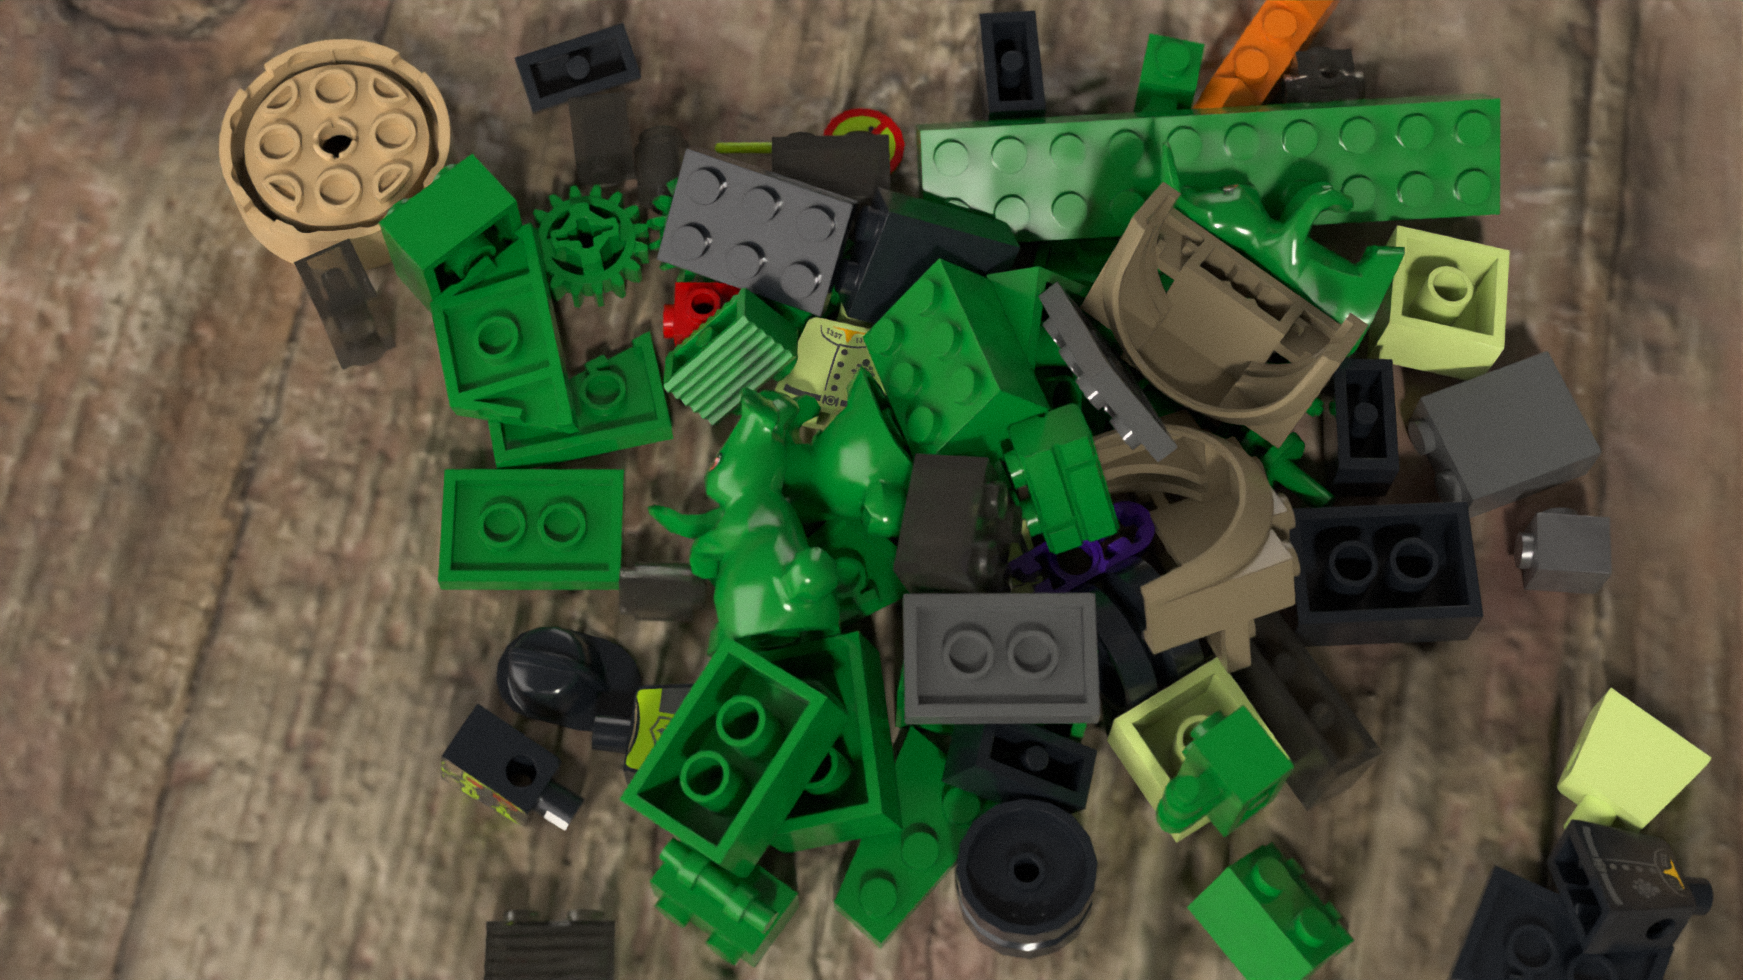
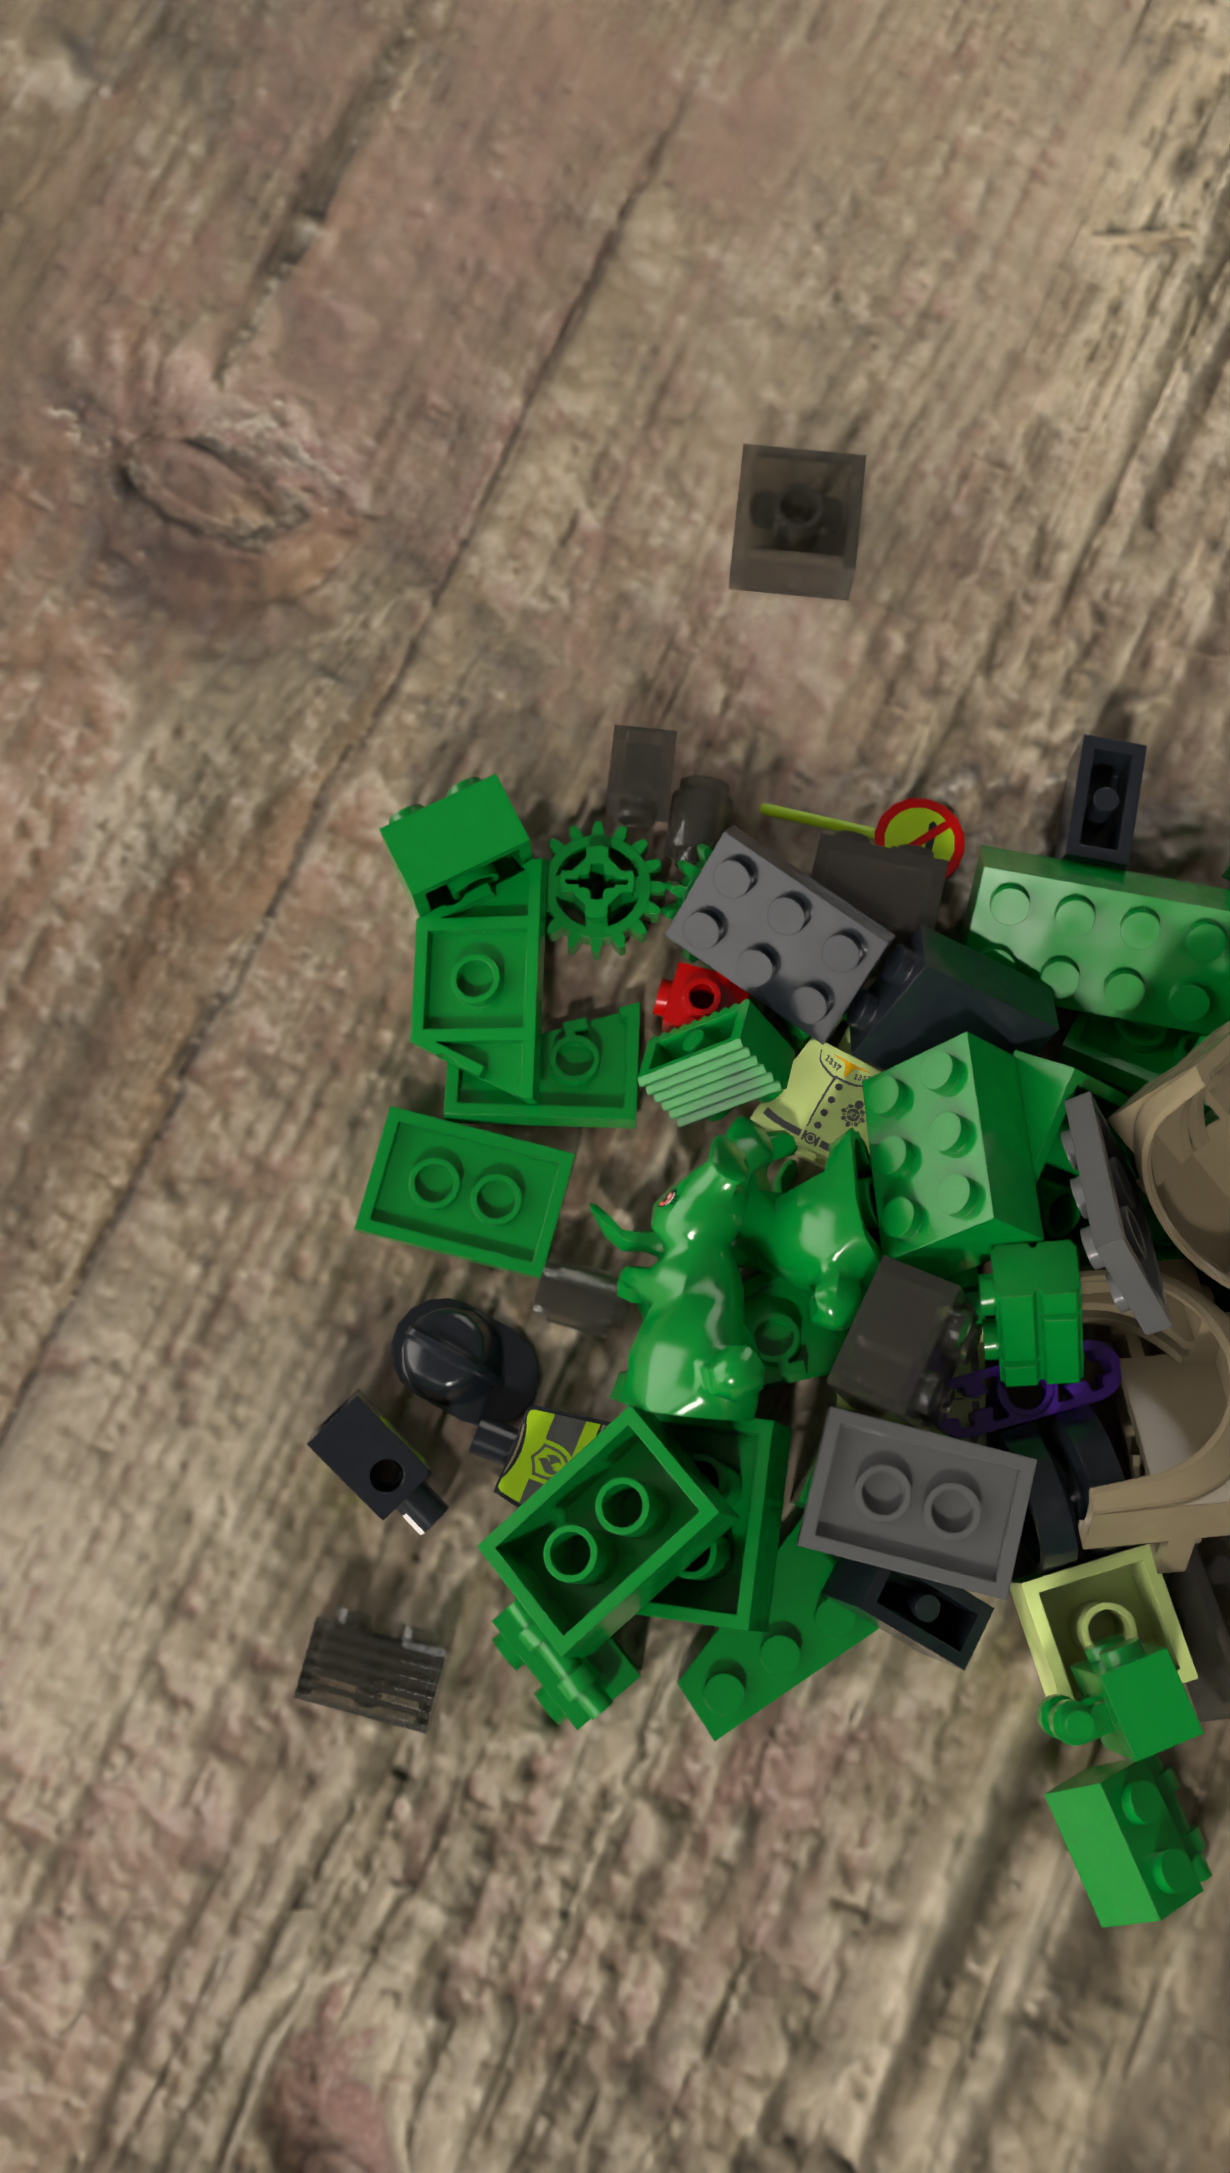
camera: 20 degrees right, 10 degrees up
tan brick [219,39,460,273] -> none
clear smoke brick [294,238,396,370] -> none
black brick [514,23,642,115] -> none
black wheel [956,799,1098,959] -> none

